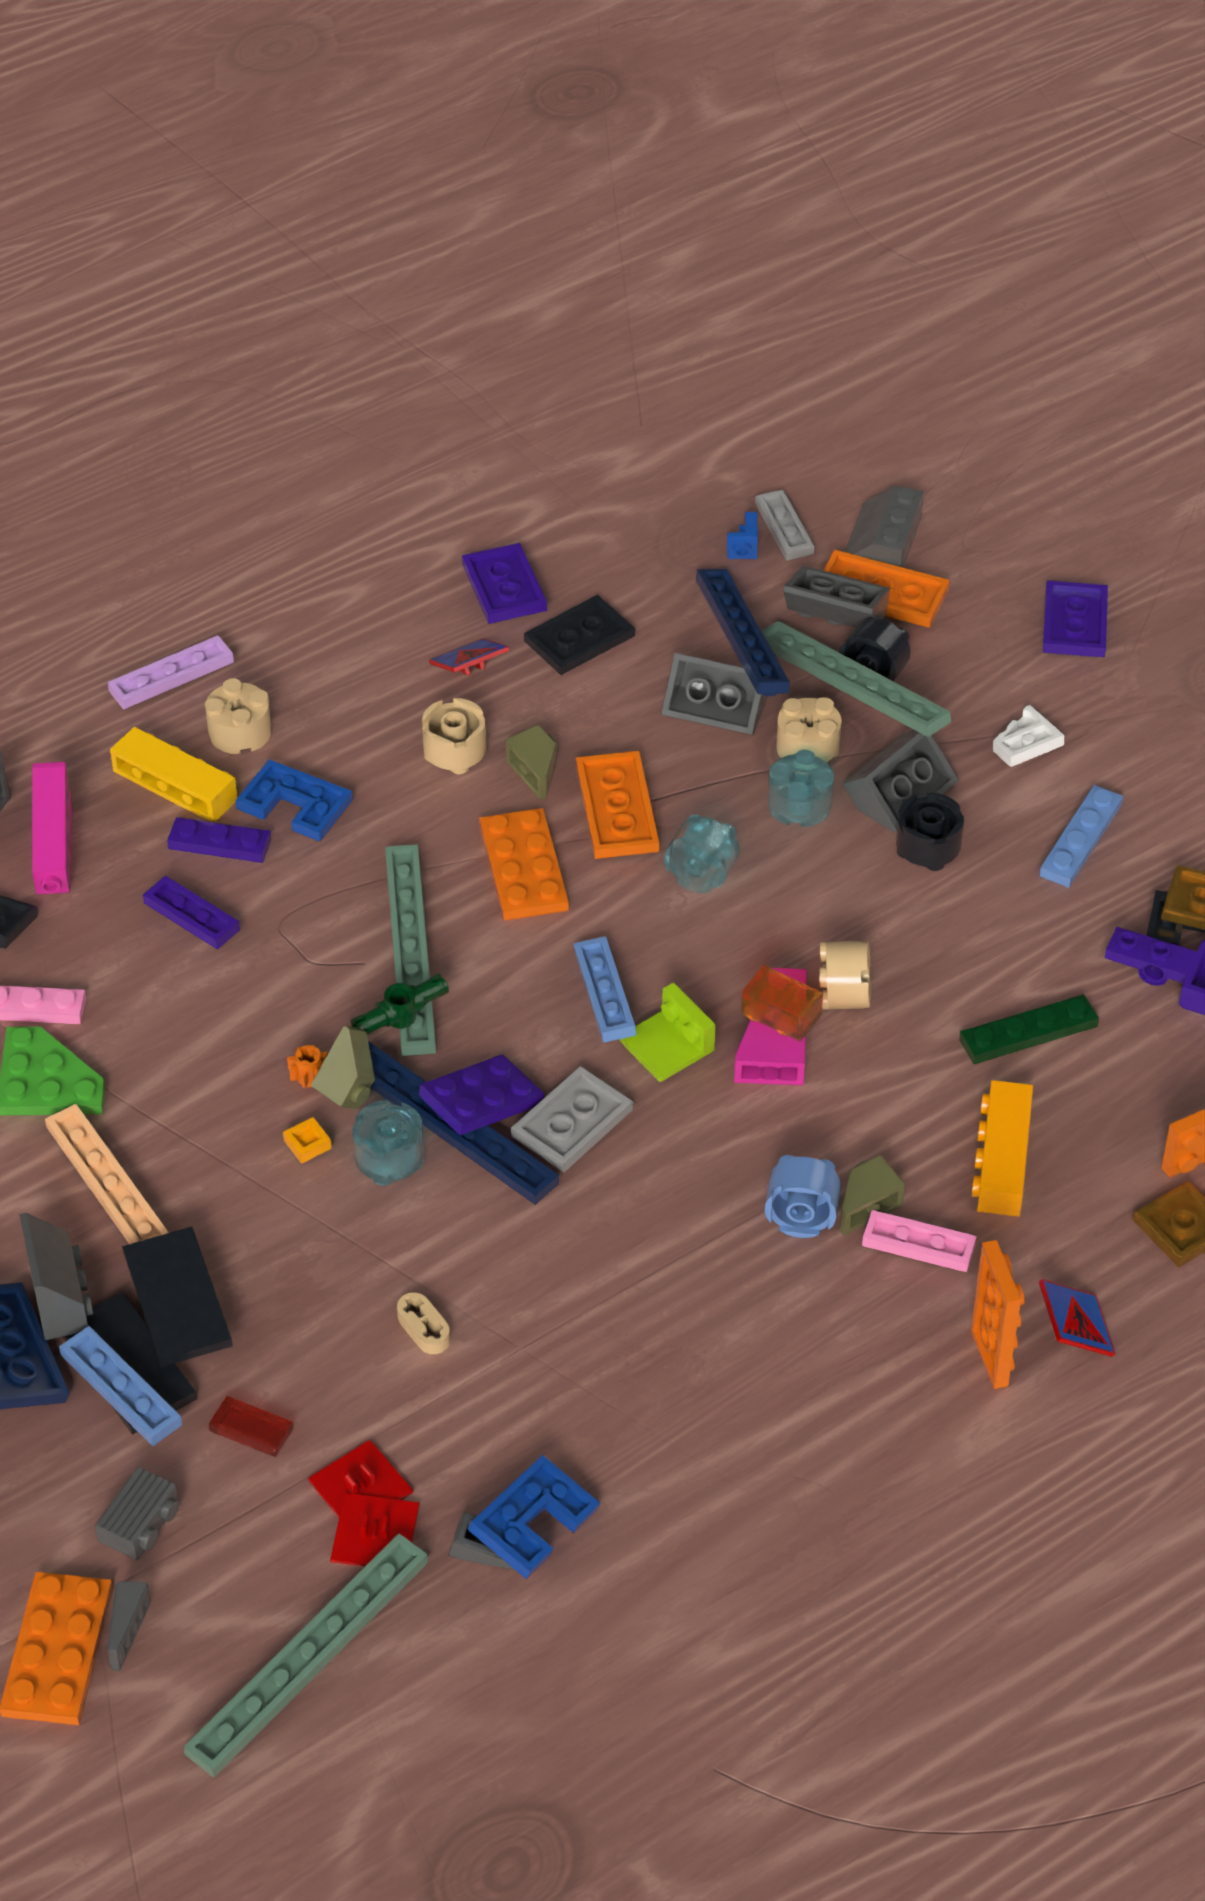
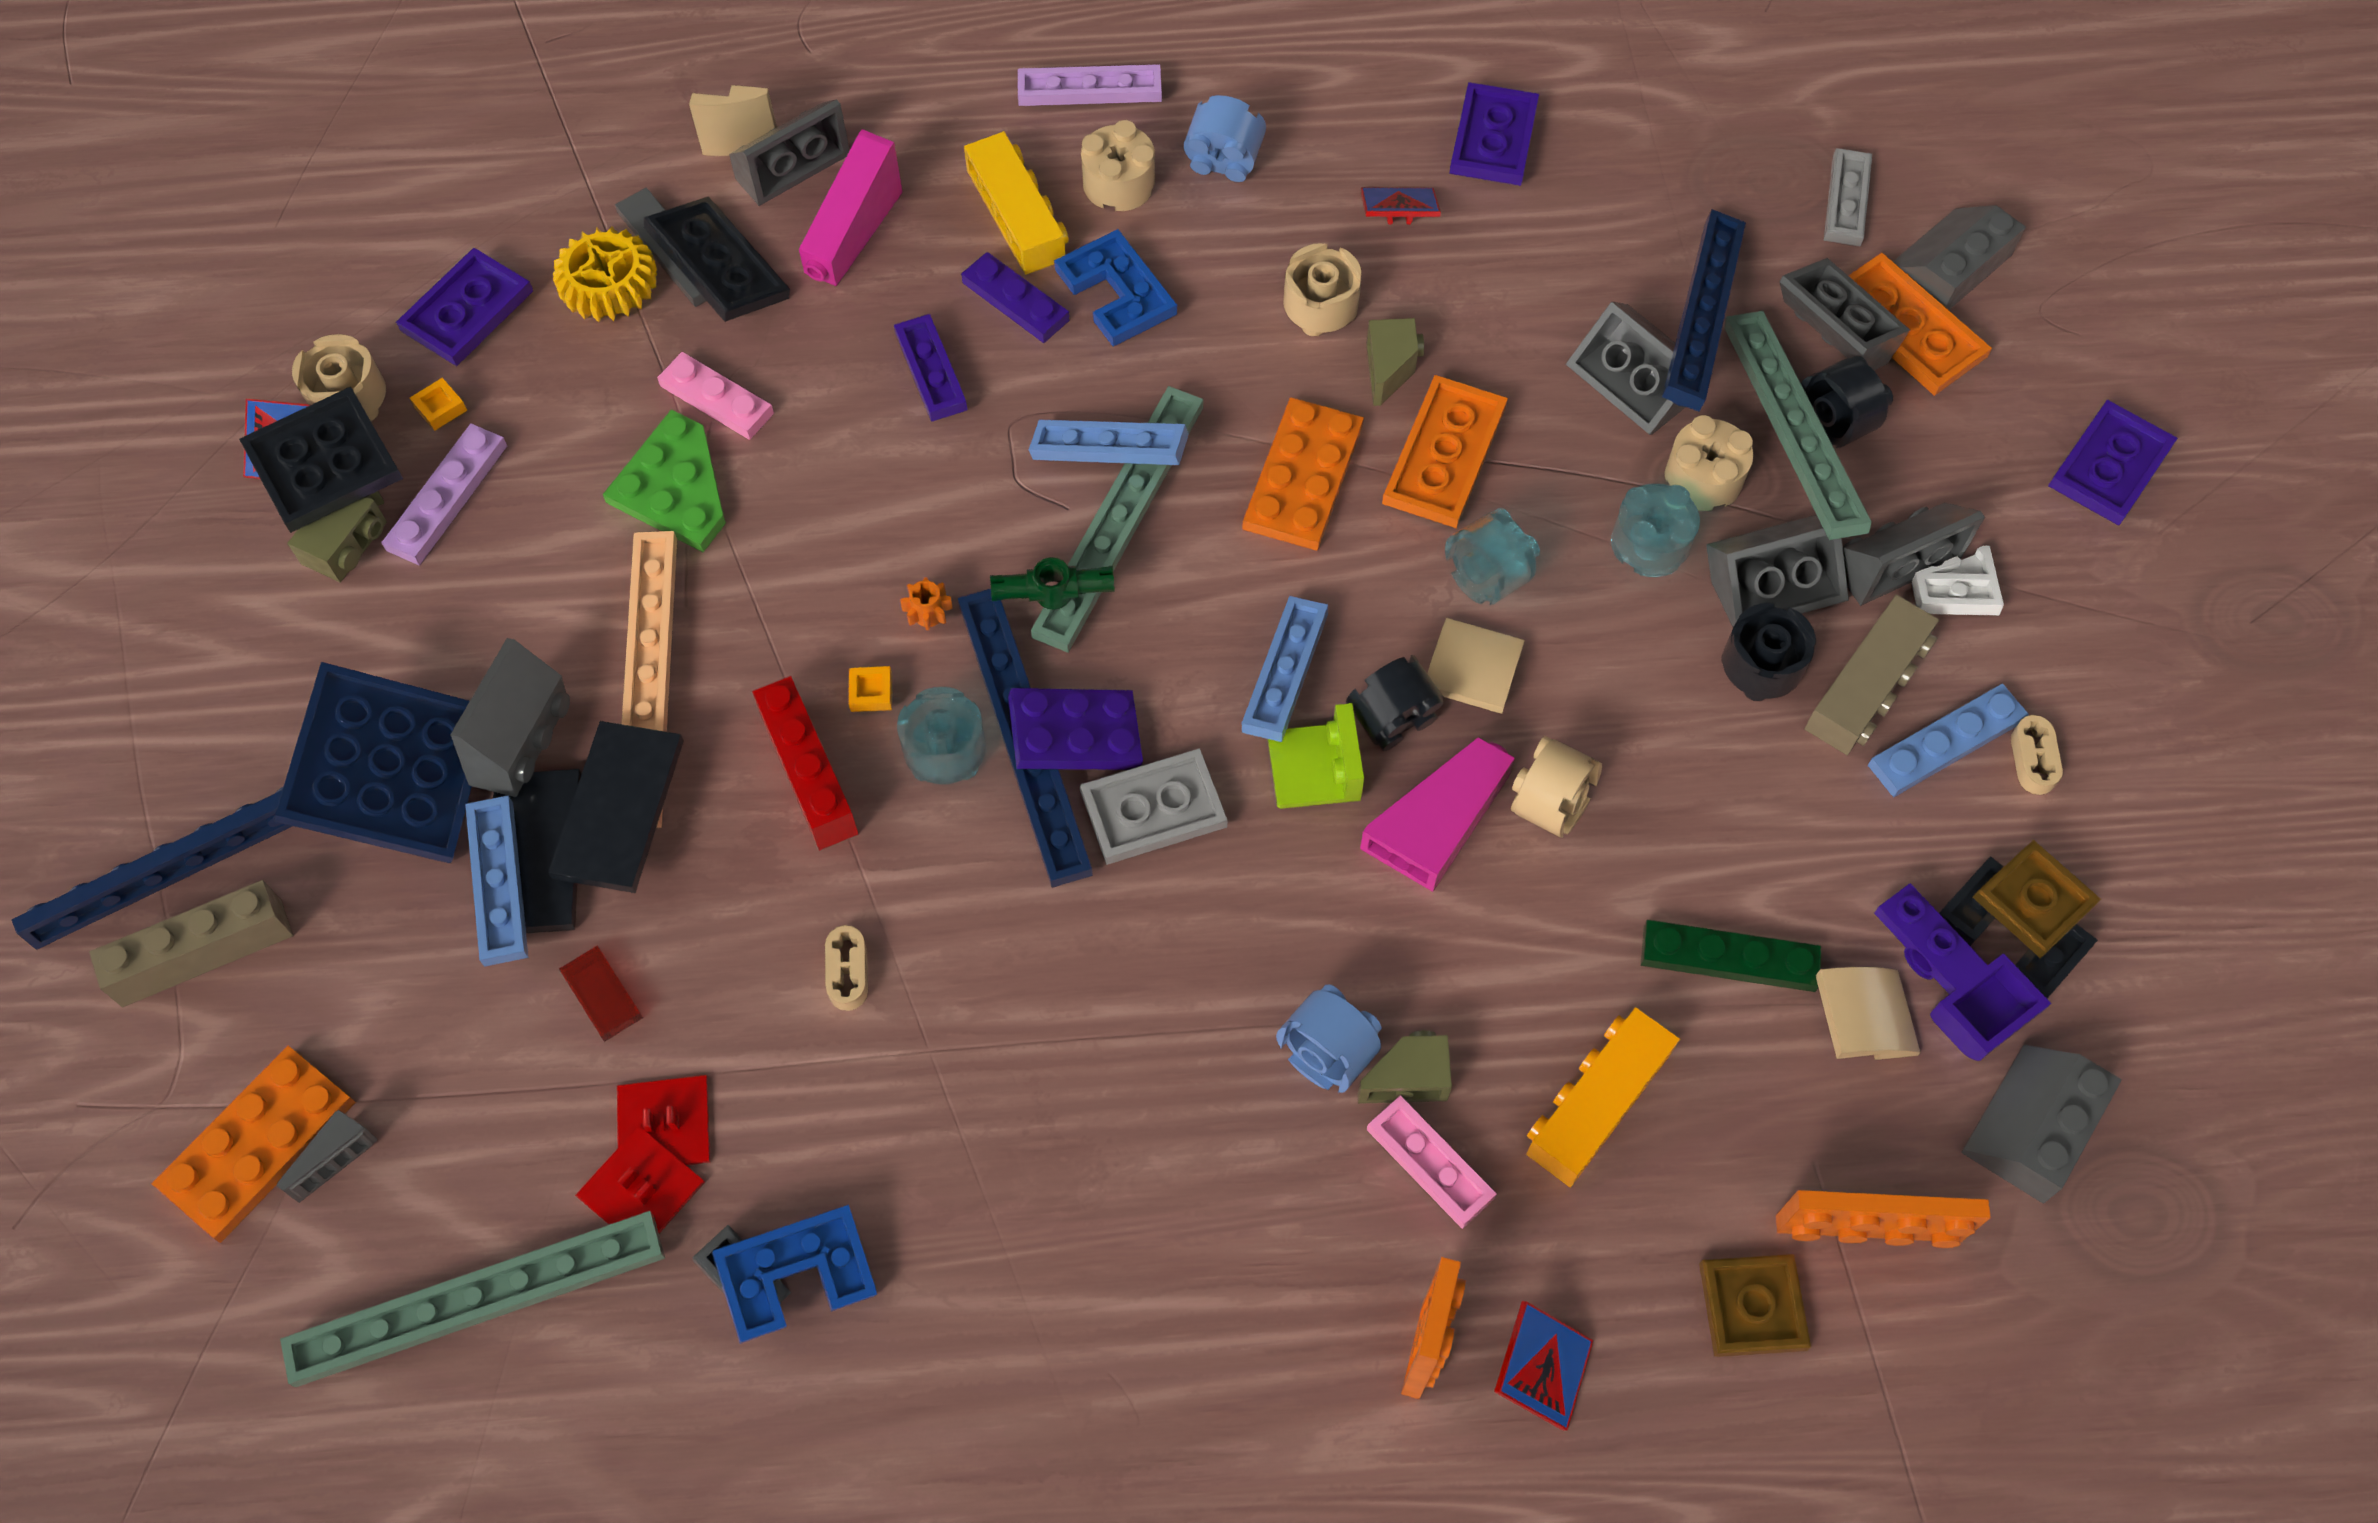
camera: 30 degrees right, 15 degrees up
dark grey brick [95,1467,179,1560] -> none
olive slope [311,1025,375,1109] -> none
black tile [524,595,635,675] -> none
blue bracket [727,512,758,559] -> none
clear orange brick [741,965,823,1042] -> none
none -> red brick [752,676,859,851]
none -> medium blue plate [1028,420,1189,465]
none -> medium blue brick [1184,95,1266,182]
none -> black brick [1346,655,1444,751]
none -> tan slope [1427,618,1525,714]
none -> dark tan brick [1804,594,1939,756]
none -> tan slope [1816,967,1921,1060]
none -> dark grey slope [1842,502,1985,606]
none -> tan beam [2011,715,2063,795]

